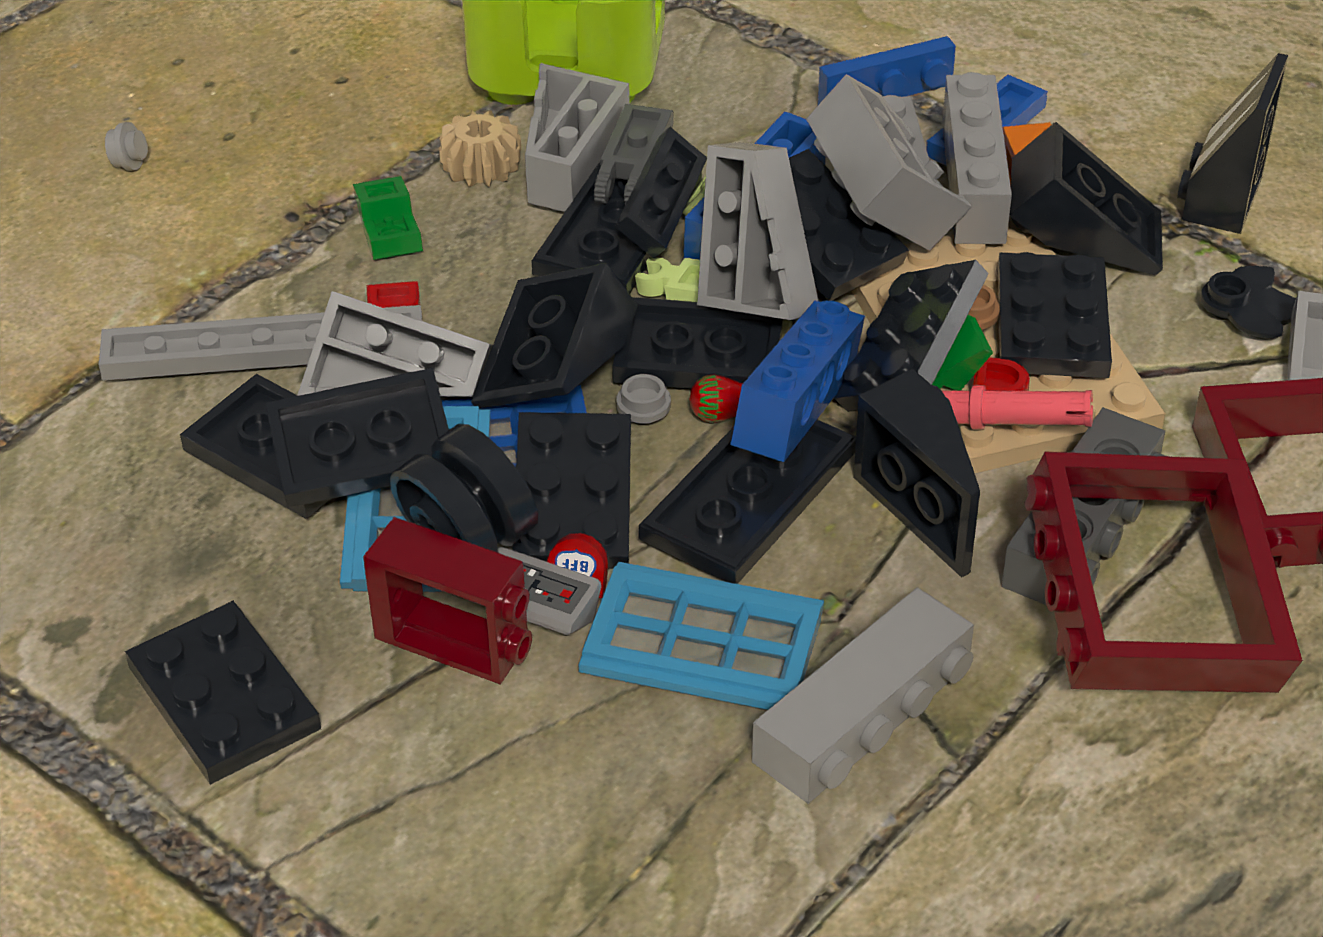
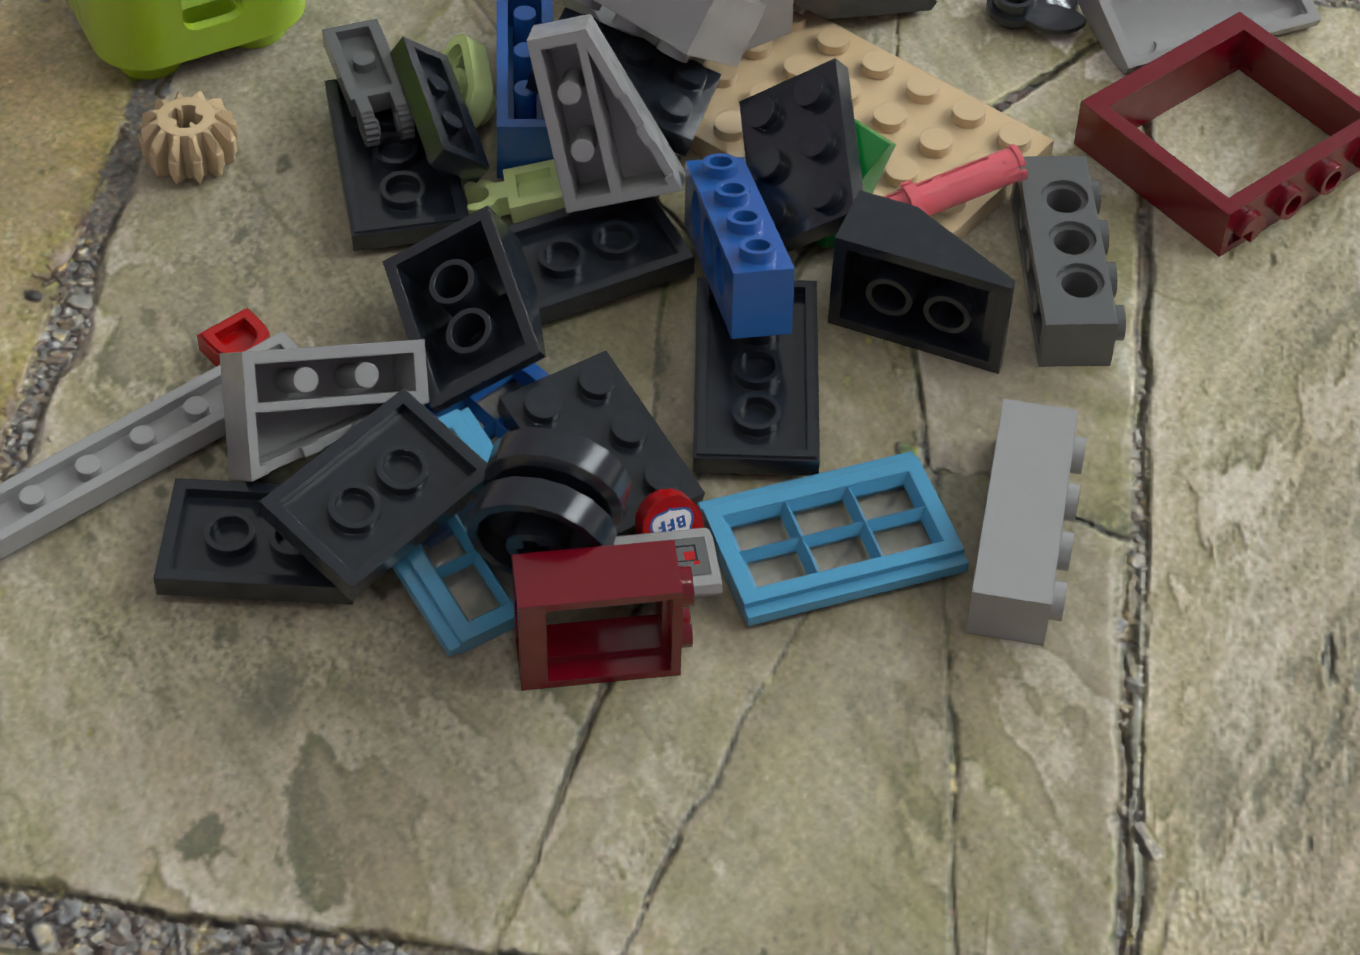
camera: 35 degrees left, 5 degrees up
black plate [125,600,321,785] -> none
green slope [353,176,423,260] -> none
light grey wedge [525,63,630,212] -> none
light grey plate [616,374,671,424] -> none
red piece [689,374,743,423] -> none
red tile [973,357,1030,391] -> none
black plate [997,252,1112,378] -> none
dark red window [1024,451,1303,693] -> none

